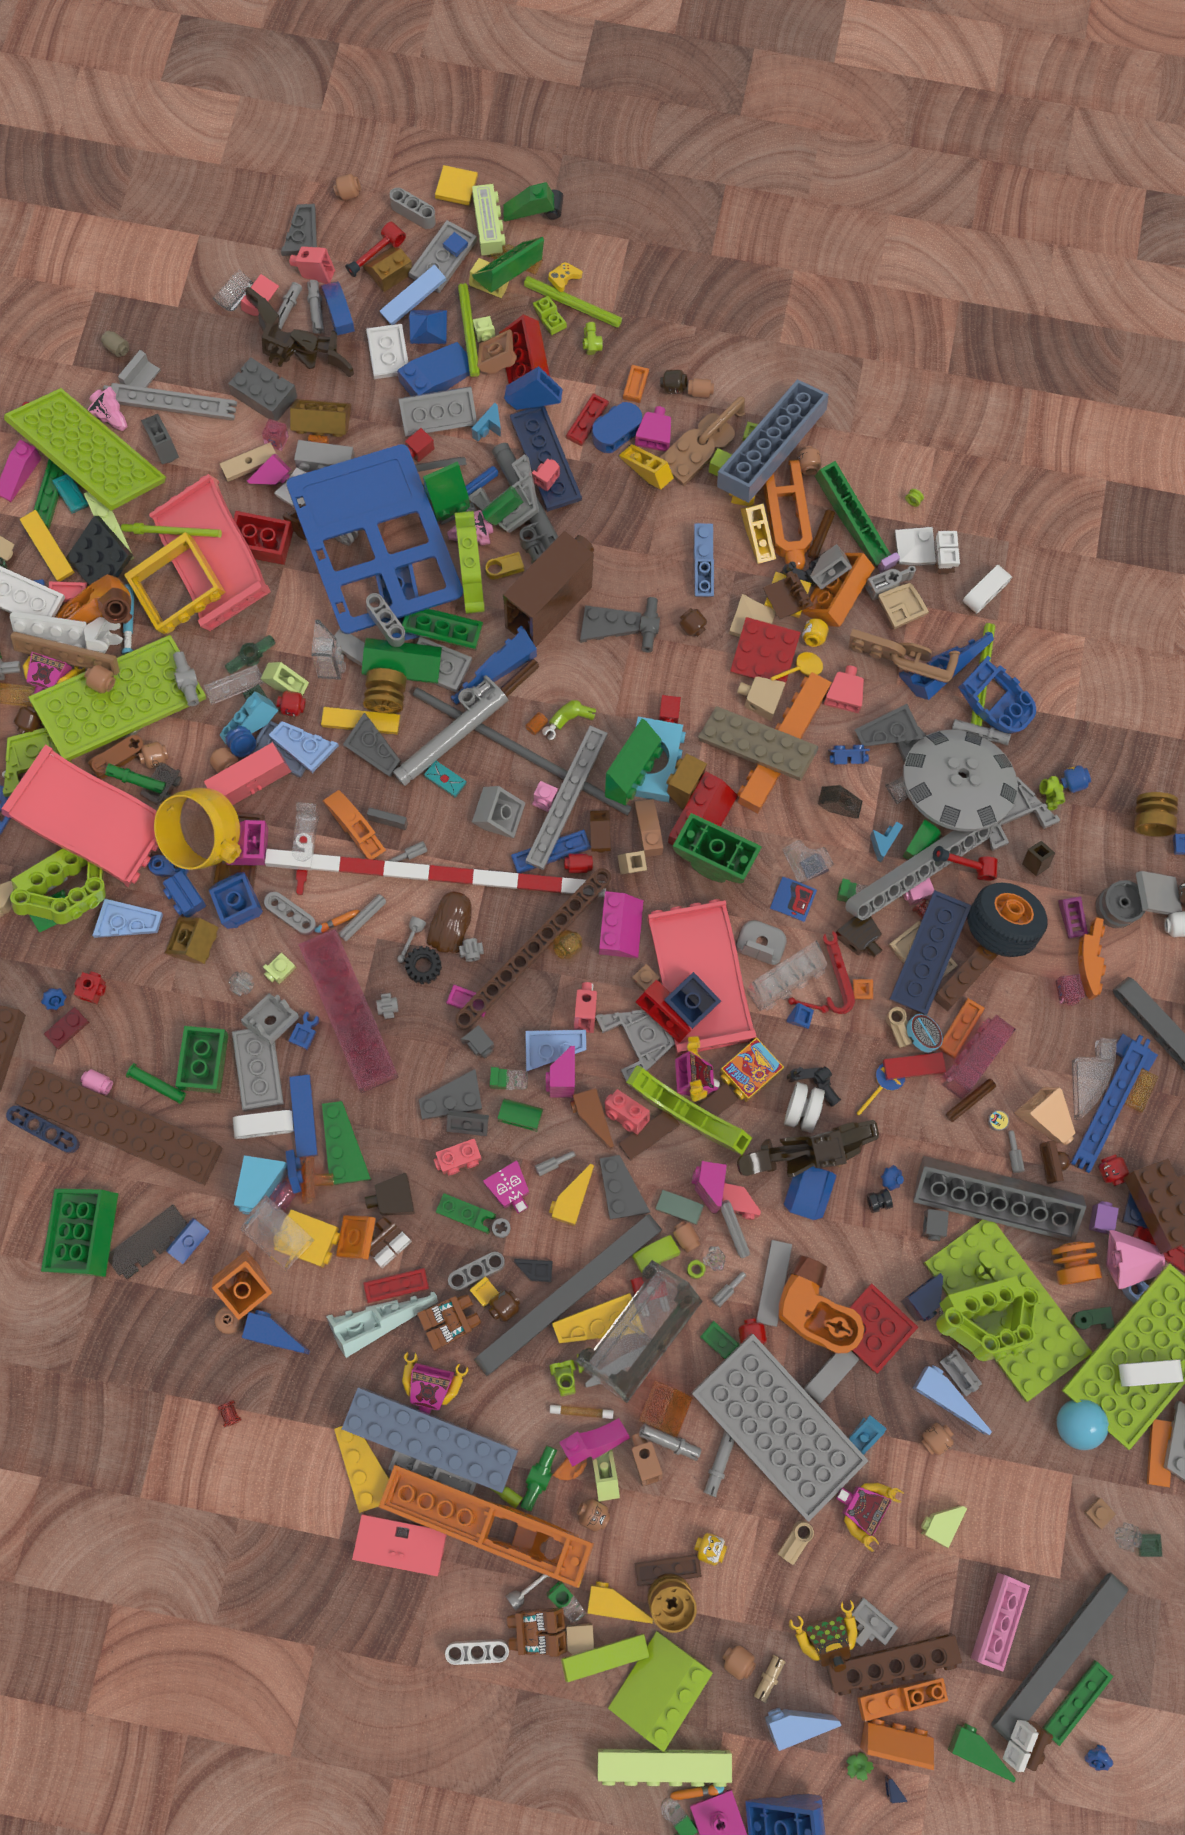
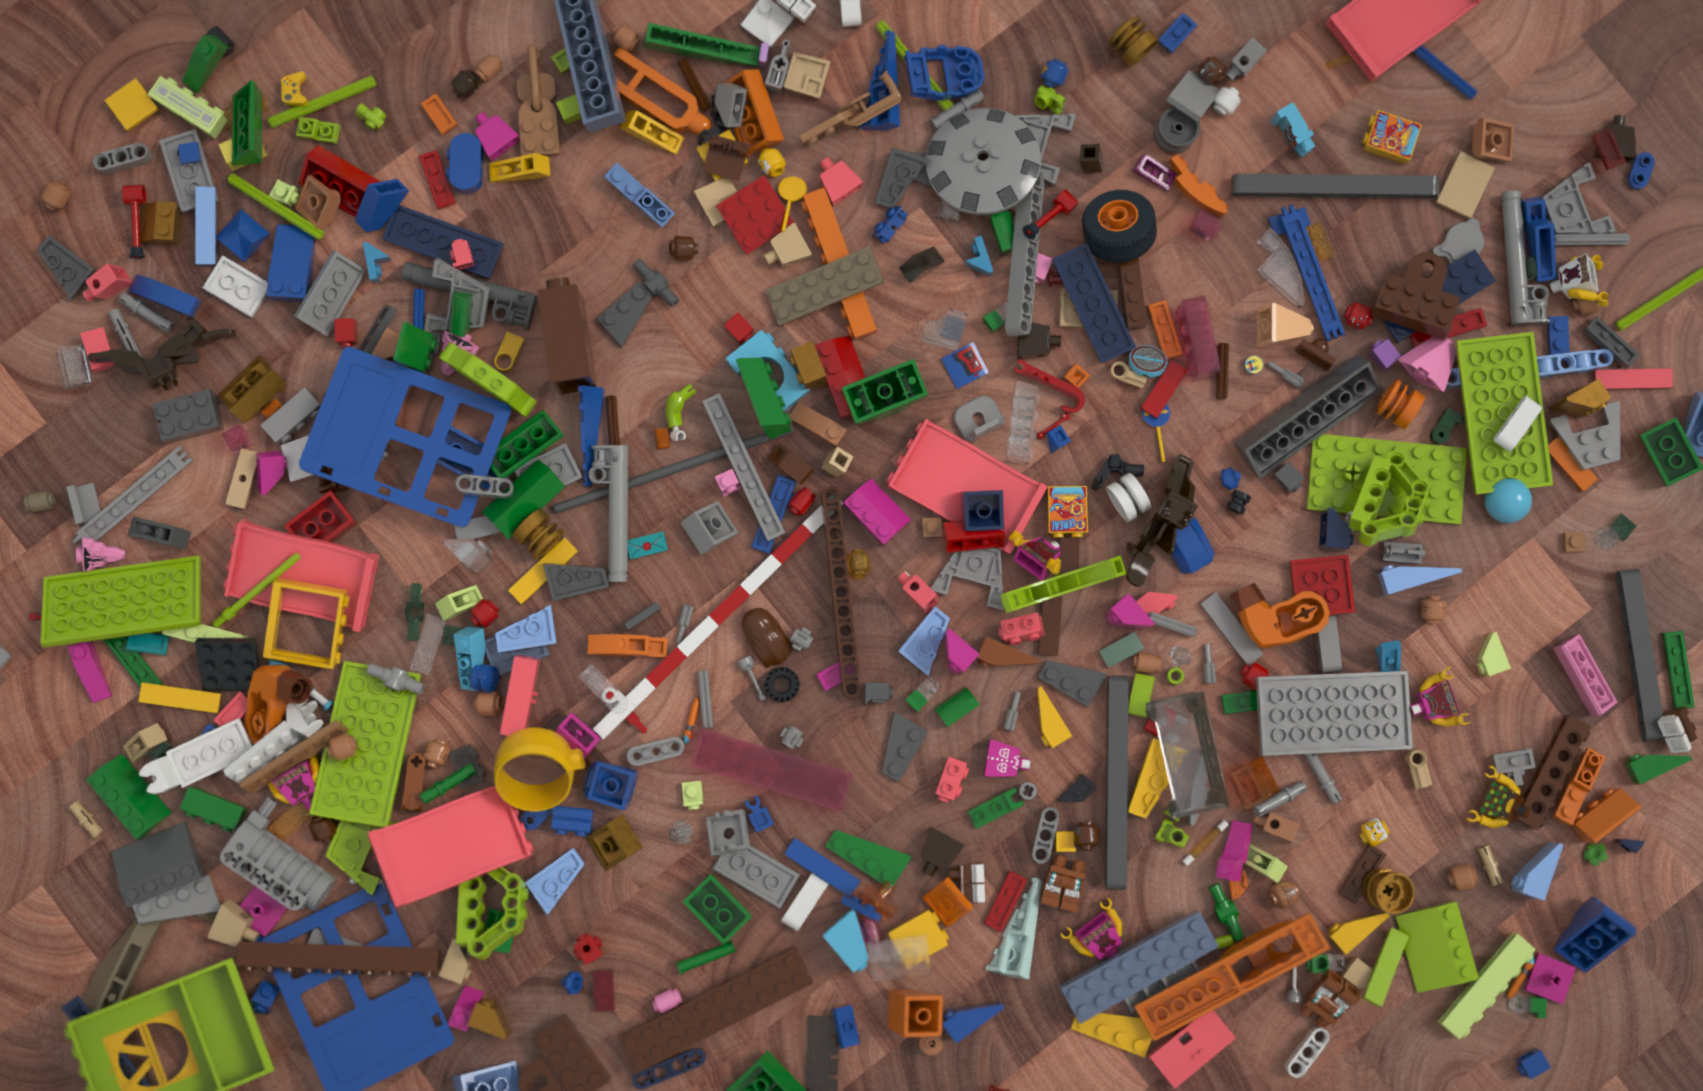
camera: 50 degrees left, 10 degrees up
dark grey plate [446,1111,489,1136] -> none

